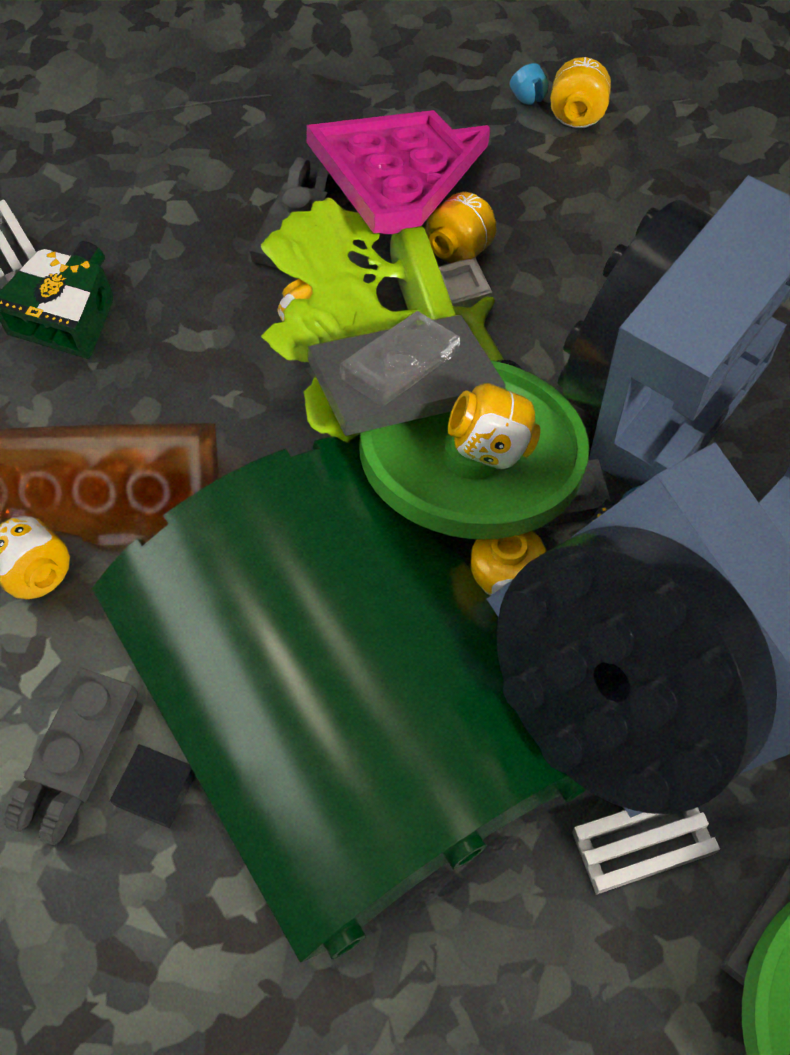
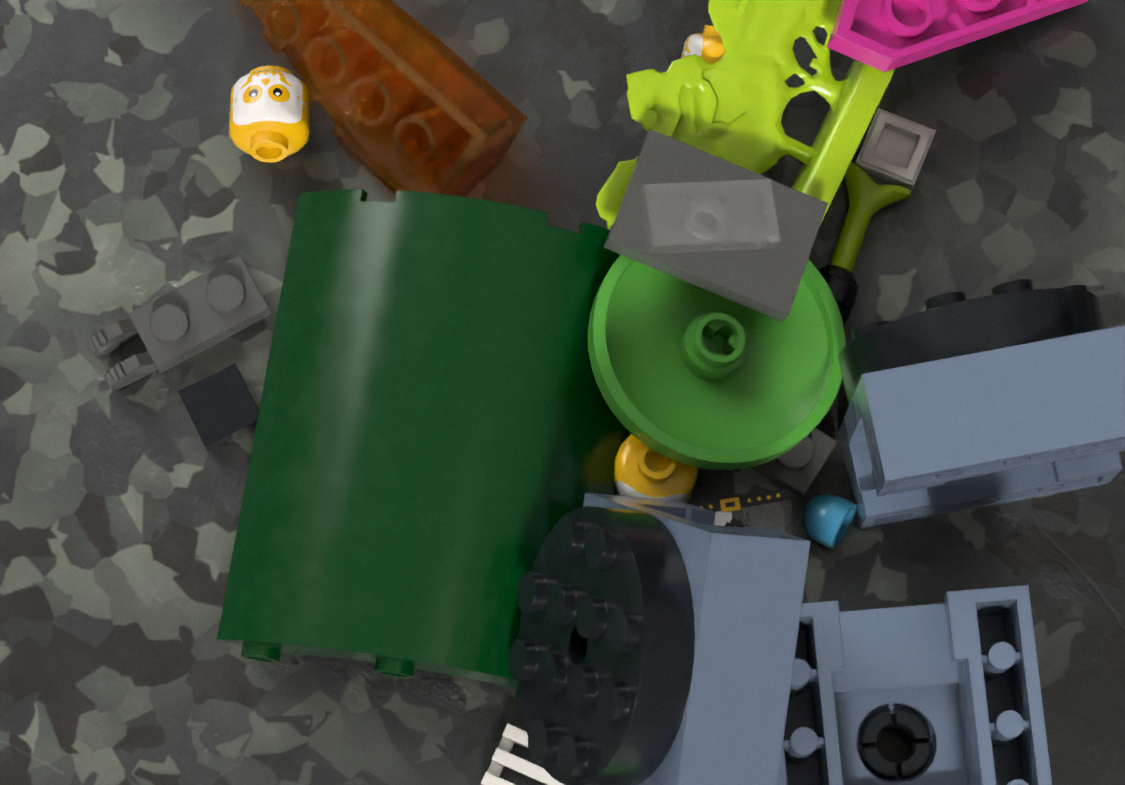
camera: 40 degrees right, 15 degrees up
yellow head [425,192,497,264] -> none
yellow head [448,383,540,469] -> none

